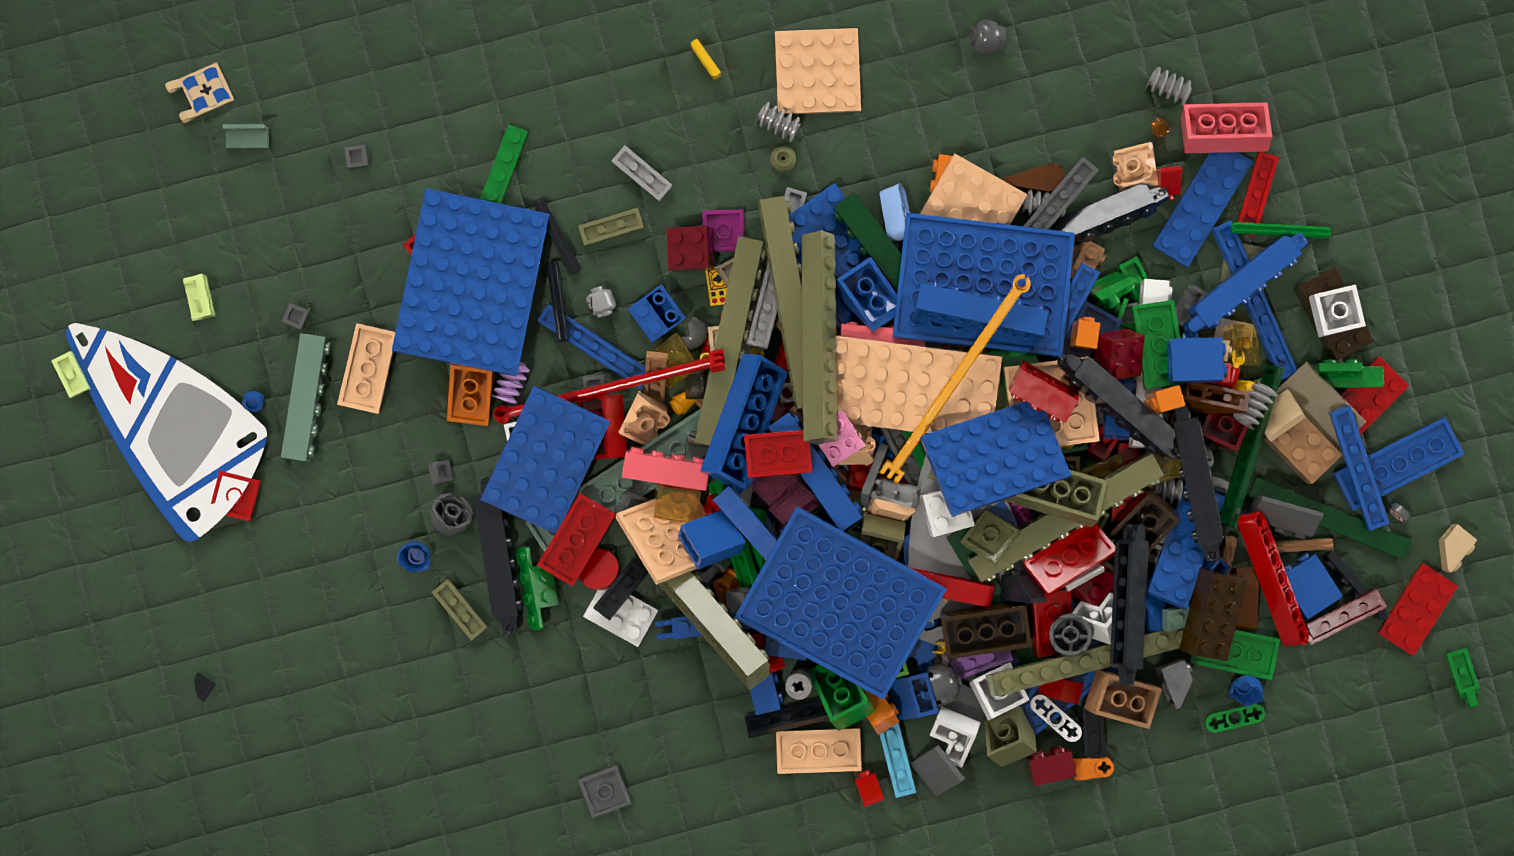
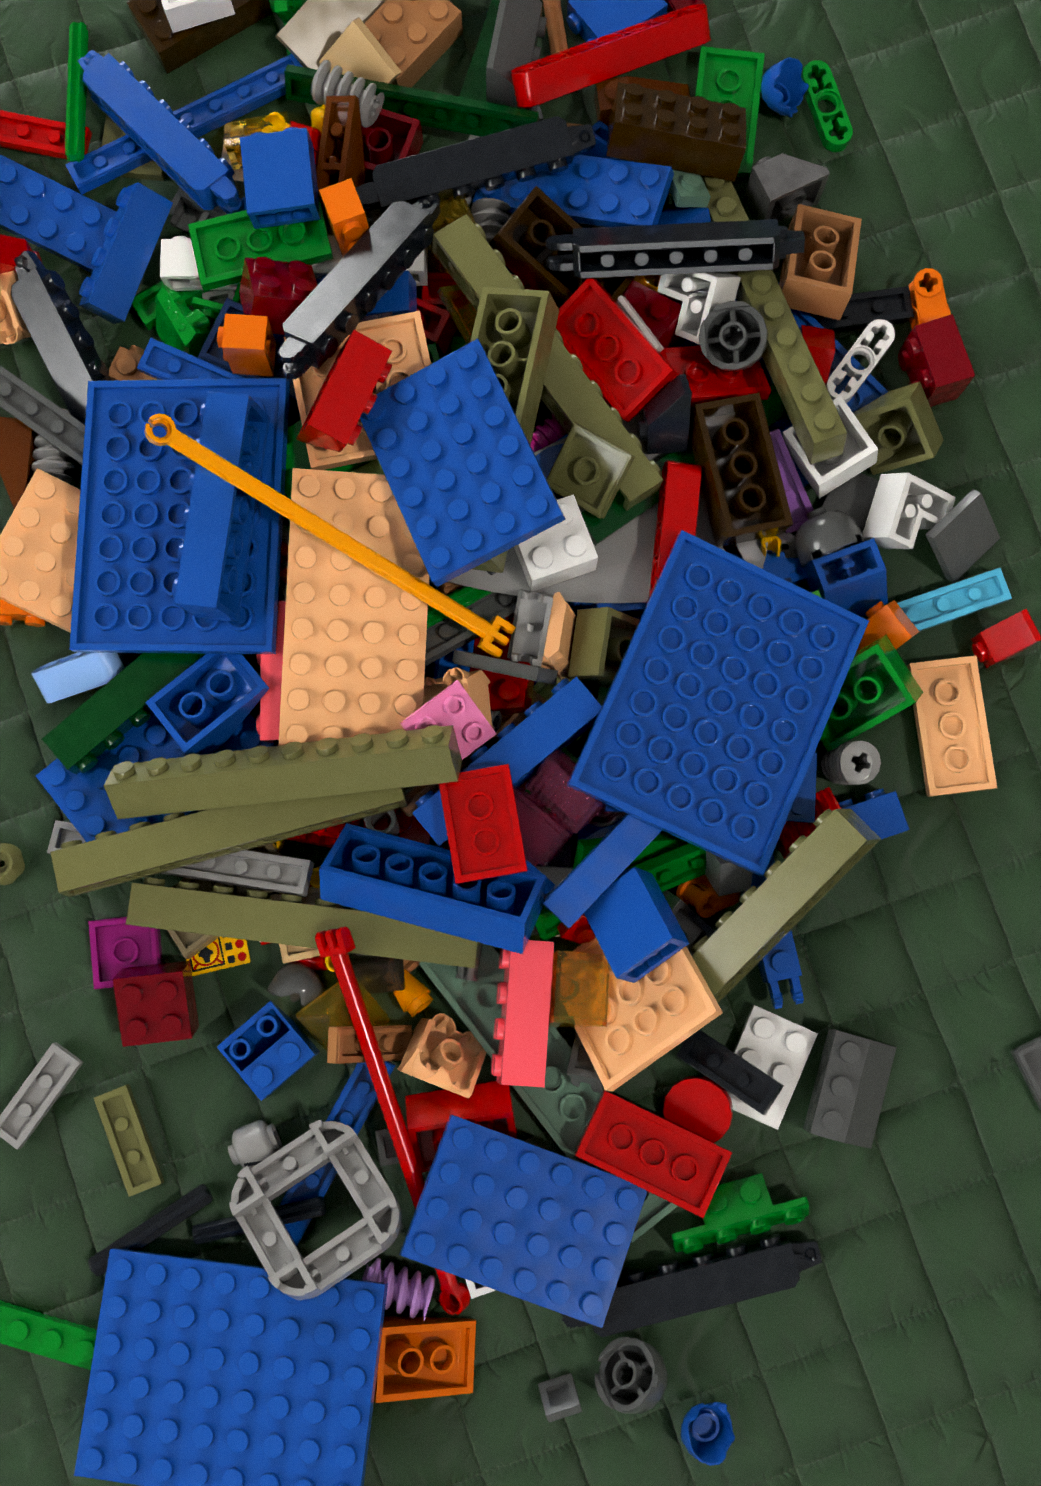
camera: 90 degrees left, 5 degrees down
olive plate [432,579,488,641] -> none
black plate [744,699,830,739] -> none
none -> blue brick [79,182,173,324]
none -> light grey plate [229,1120,403,1300]
none -> dark grey slope [803,1028,897,1149]

